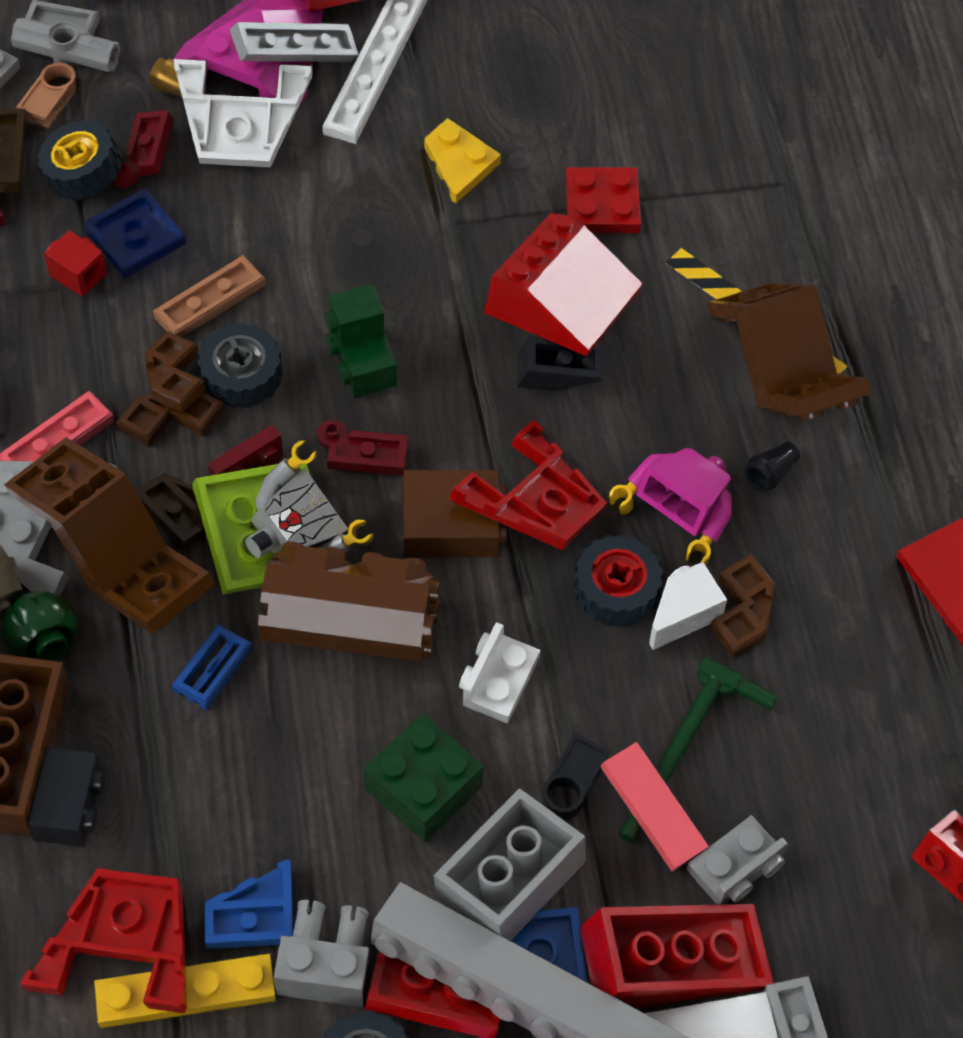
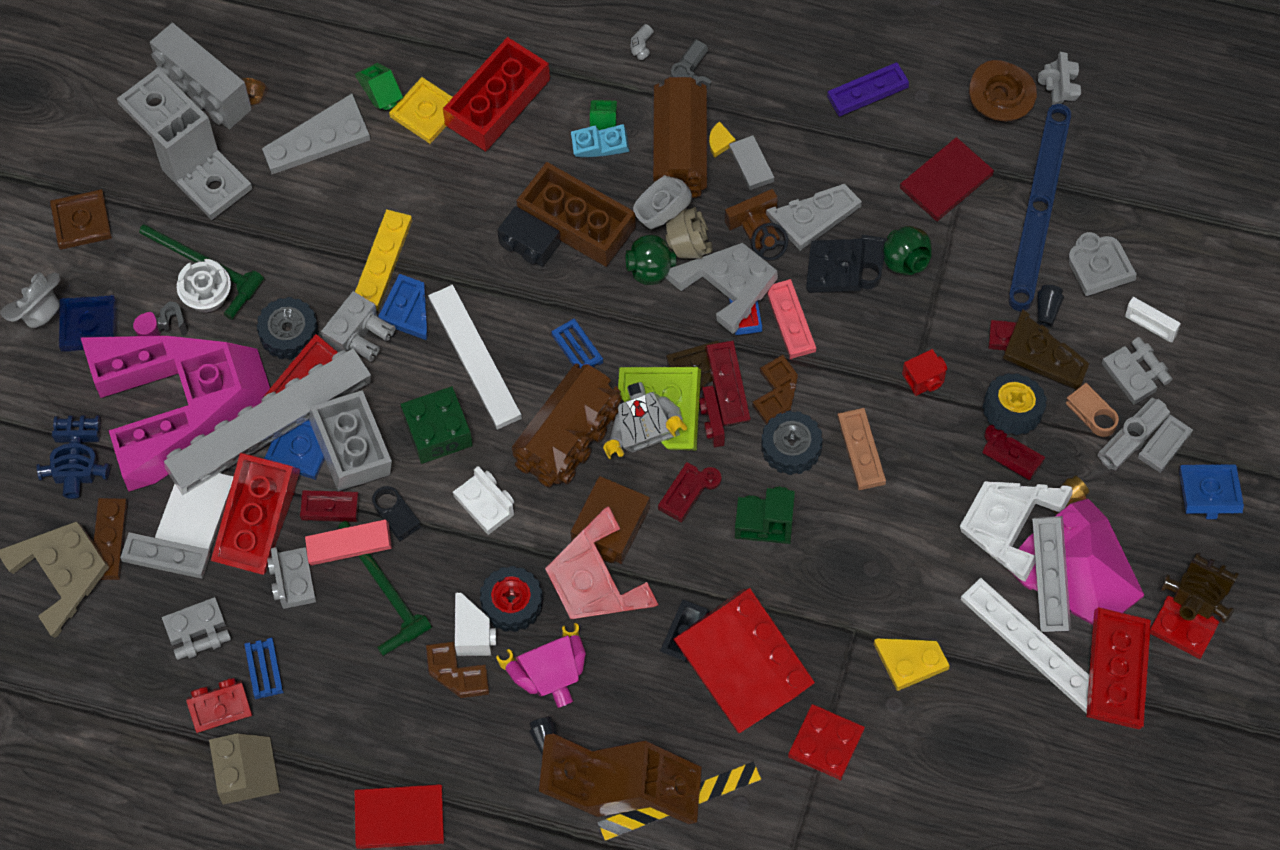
camera: 120 degrees right, 5 degrees up
reddish brown bracket [4,437,215,635] -> none
red wing [20,868,187,1014] -> none
clear blue plate [83,188,186,279] -> none
reddish brown tile [144,331,205,413] -> none
none -> light grey plate [162,597,231,660]
none -> blue tile [244,638,283,699]
none -> dark red plate [300,490,359,522]
none -> white tile [428,285,522,430]
none -> dark red plate [705,341,751,427]

